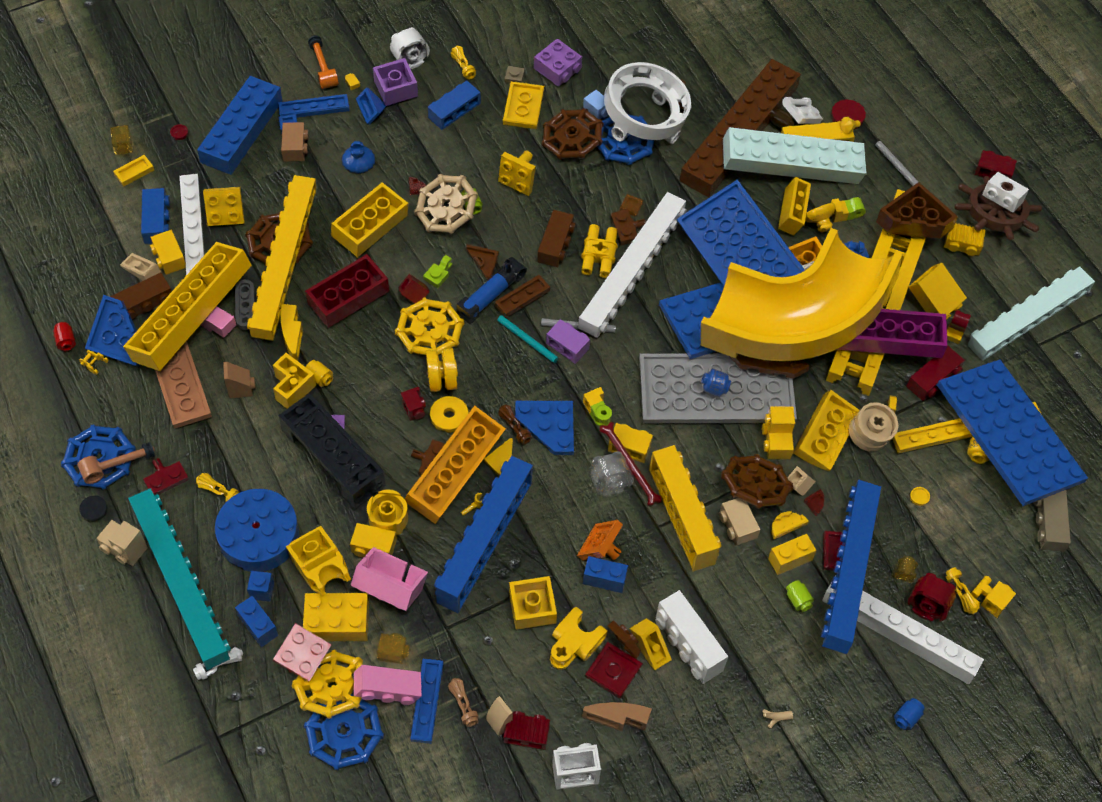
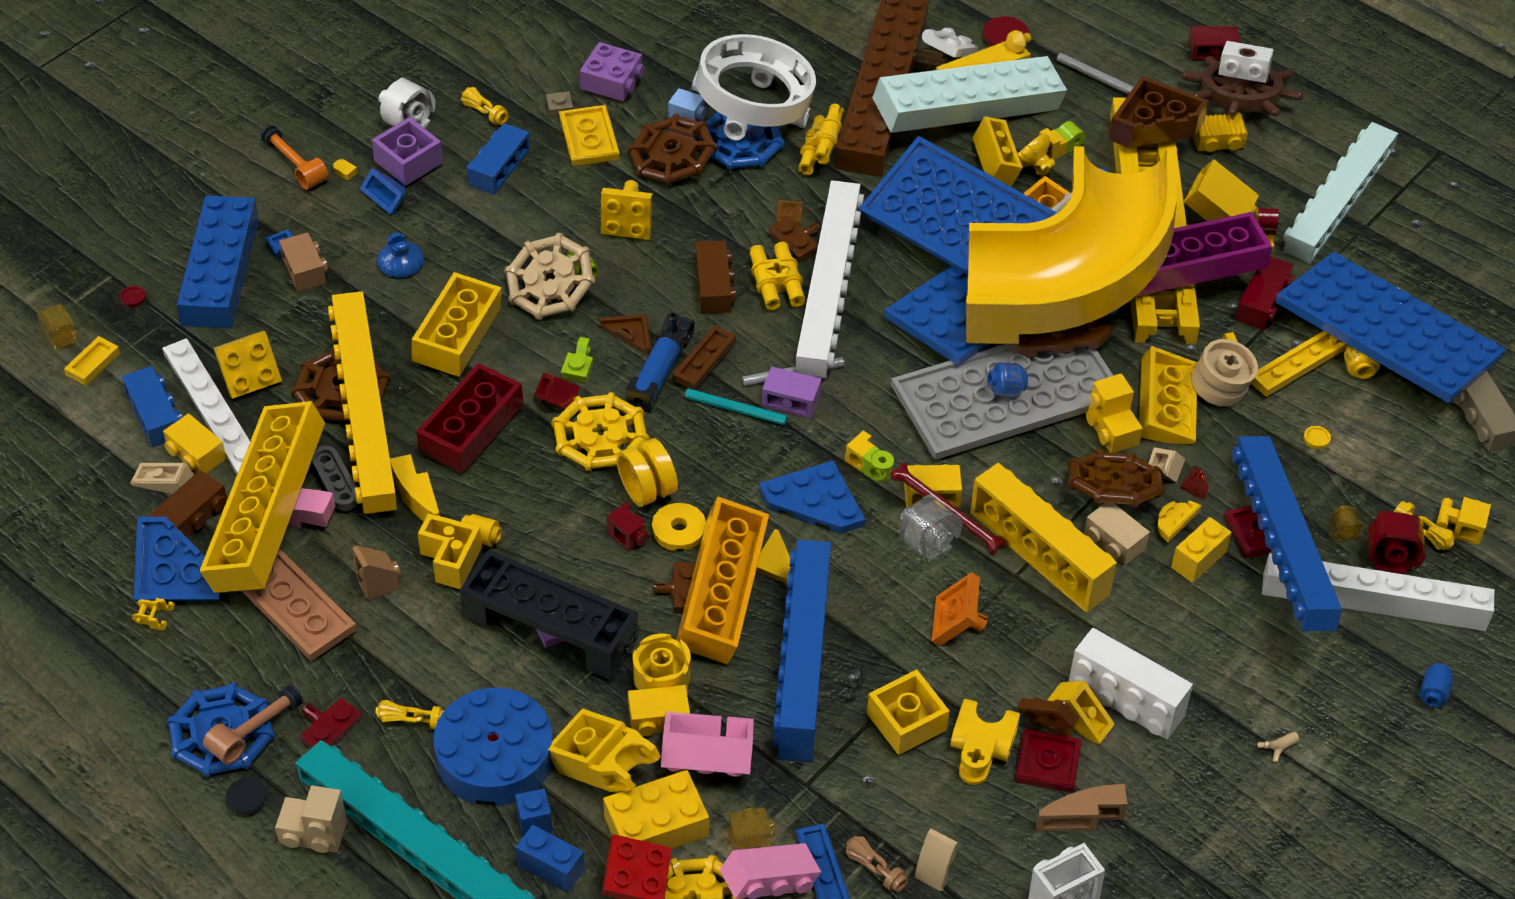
camera: 20 degrees left, 10 degrees down
red brick [53,322,76,351] -> none
blue tile [278,94,350,118] -> none
clear red tile [409,177,426,195] -> none
yellow hand [461,493,483,516] -> none
reddish brown piece [498,404,532,445] -> none
dark red brick [504,711,550,750] -> none
blue brick [583,556,628,593] -> none
lime brick [786,580,814,612] -> none
none -> yellow pin [798,104,844,175]

